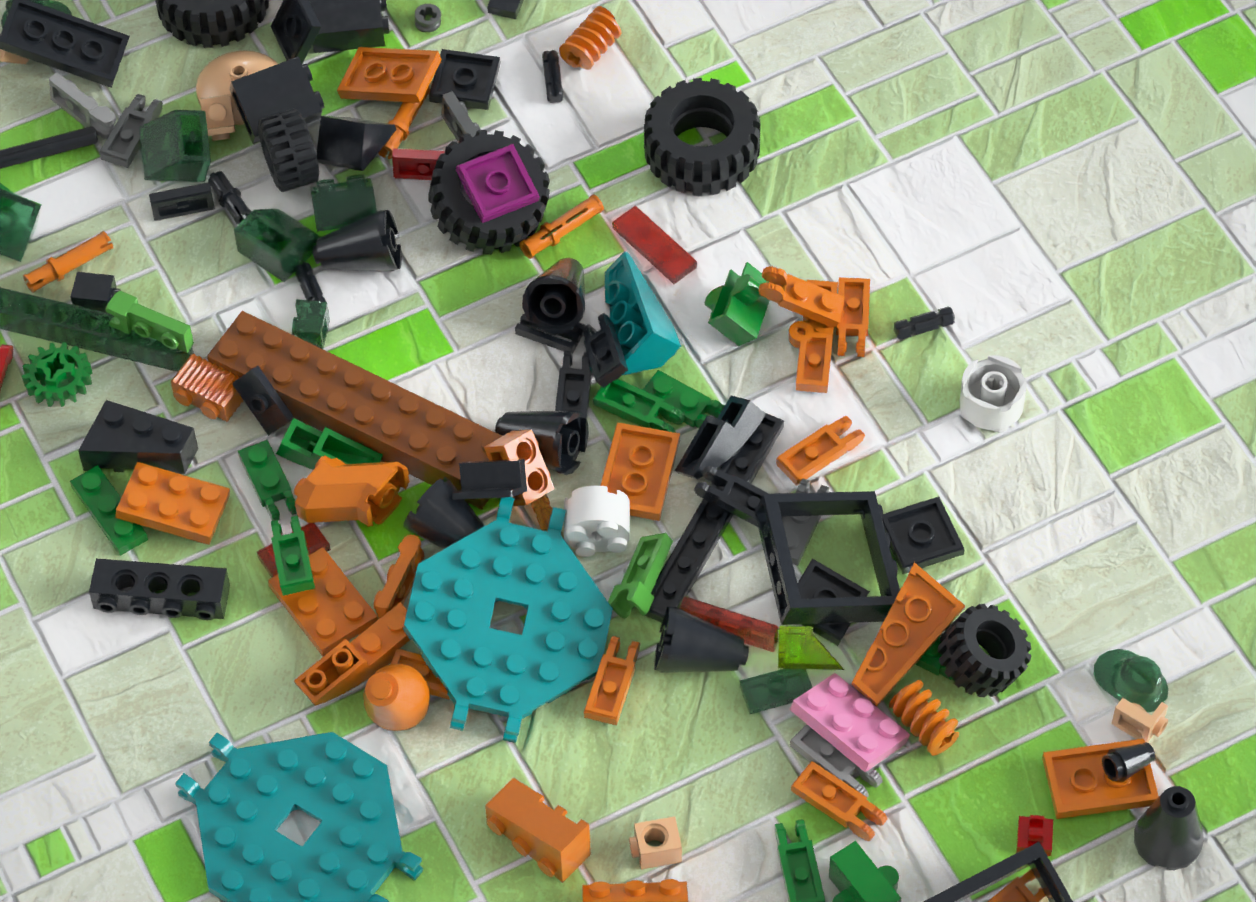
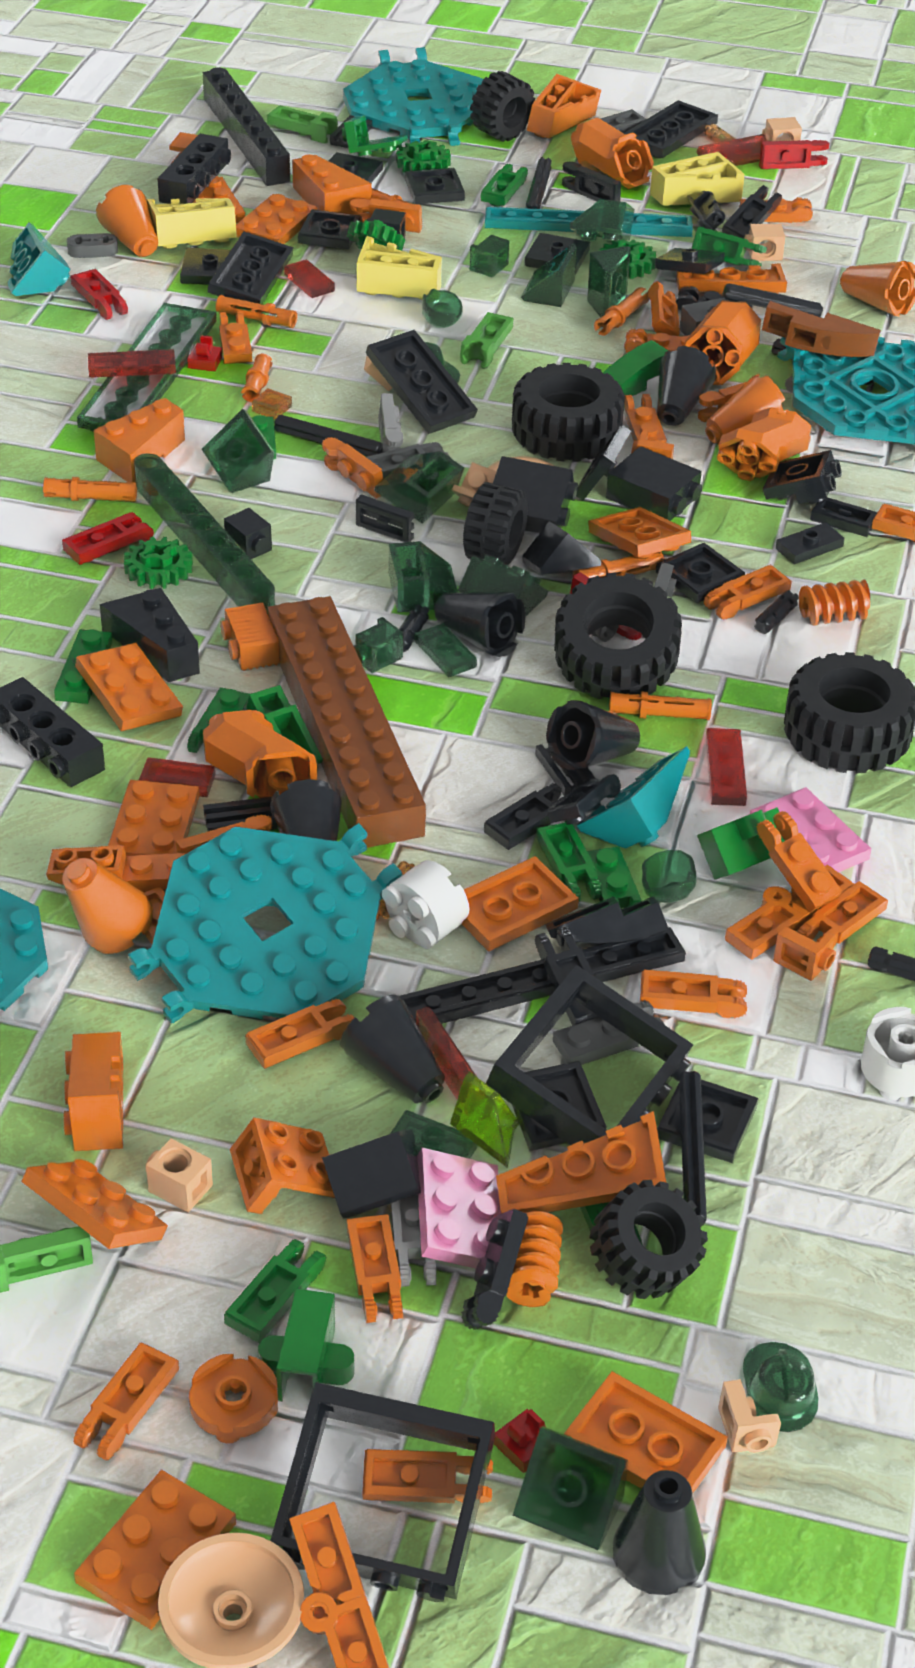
camera: 40 degrees right, 15 degrees down
orange pin [23,231,113,293] -> none
bright green plate [106,291,194,353] -> none
black axle [208,171,253,225] -> none
black plate [232,365,294,436] -> none
green hinge [271,515,315,596] -> none
dark grey bush [415,4,441,32] -> none
black panel [452,459,527,500] -> none
magenta plate [456,144,540,223] -> none
orange brick [484,429,554,506] -> none
black cone [495,410,589,475] -> none
bright green plate [608,533,673,619] -> none
black cone [1102,742,1156,782] -> none
none -> black tile [203,797,278,832]
none -> orange bracket [230,1117,335,1214]
none -> orange hinge [322,437,385,499]
none -> black slope [322,1129,421,1219]
none -> clear green plate [415,623,477,677]
none -> black hinge [461,1209,528,1330]
none -> clear green slope [512,1426,629,1550]
none -> clear green hair [642,850,697,903]
none -> black axle [679,1071,707,1222]
none -> orange hinge [704,564,792,620]
none -> bright pink plate [750,787,871,872]
none -> orange bracket [773,926,836,981]

